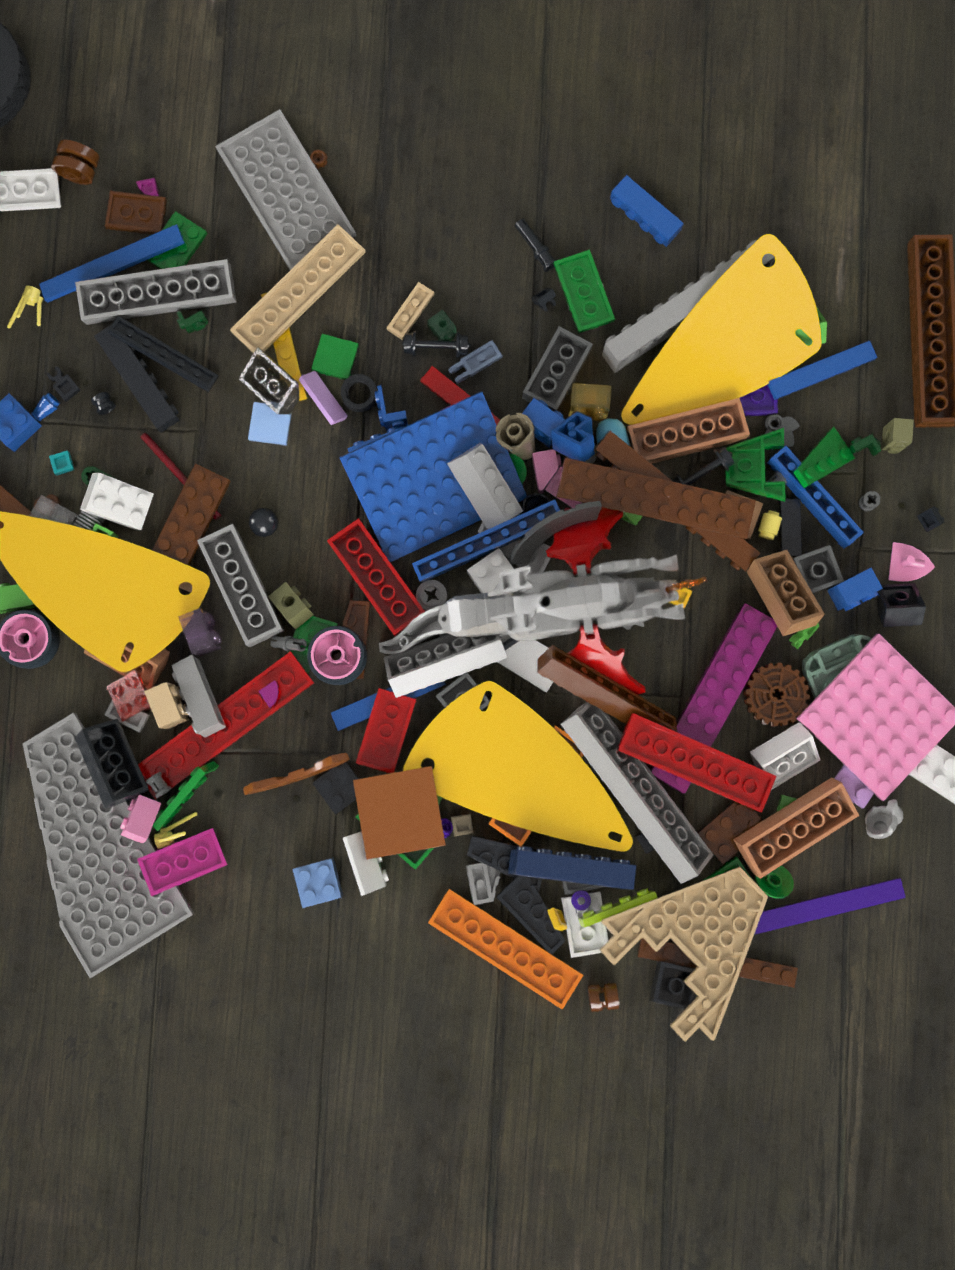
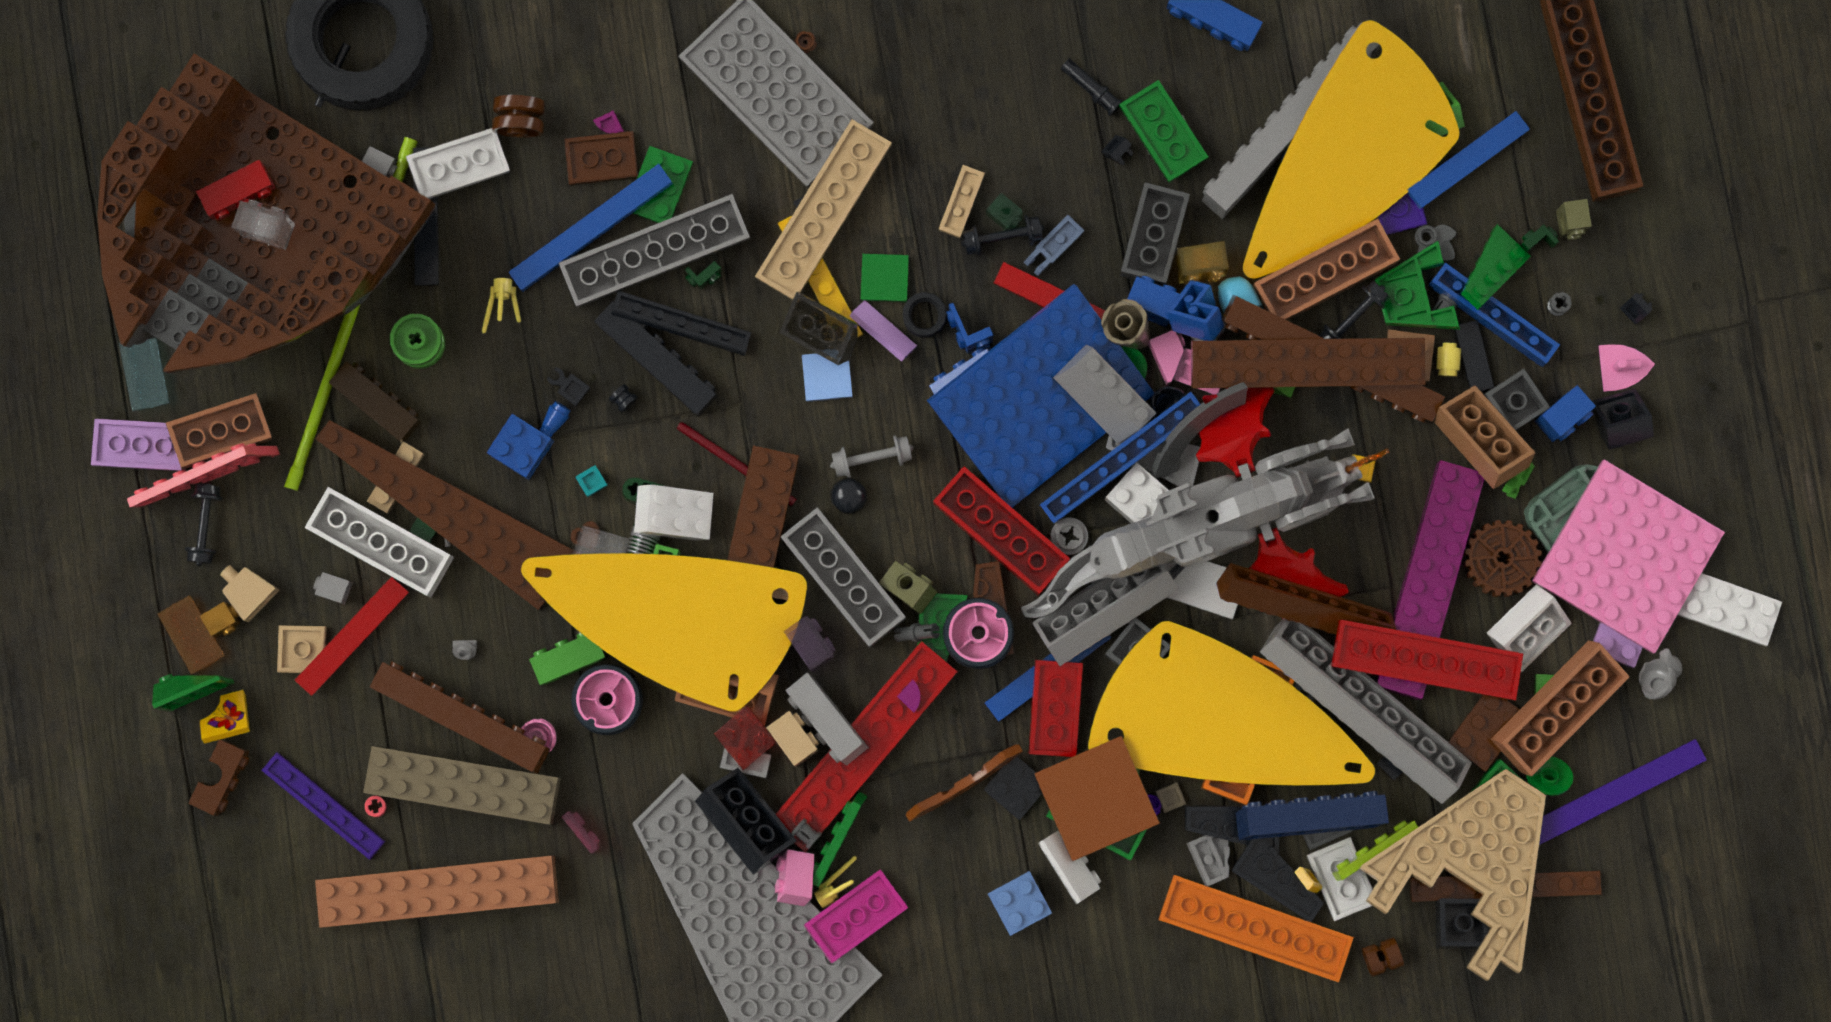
camera: 10 degrees left, 0 degrees up
dark purple plate [571,890,591,911] -> none
none -> light grey piece [830,435,914,478]

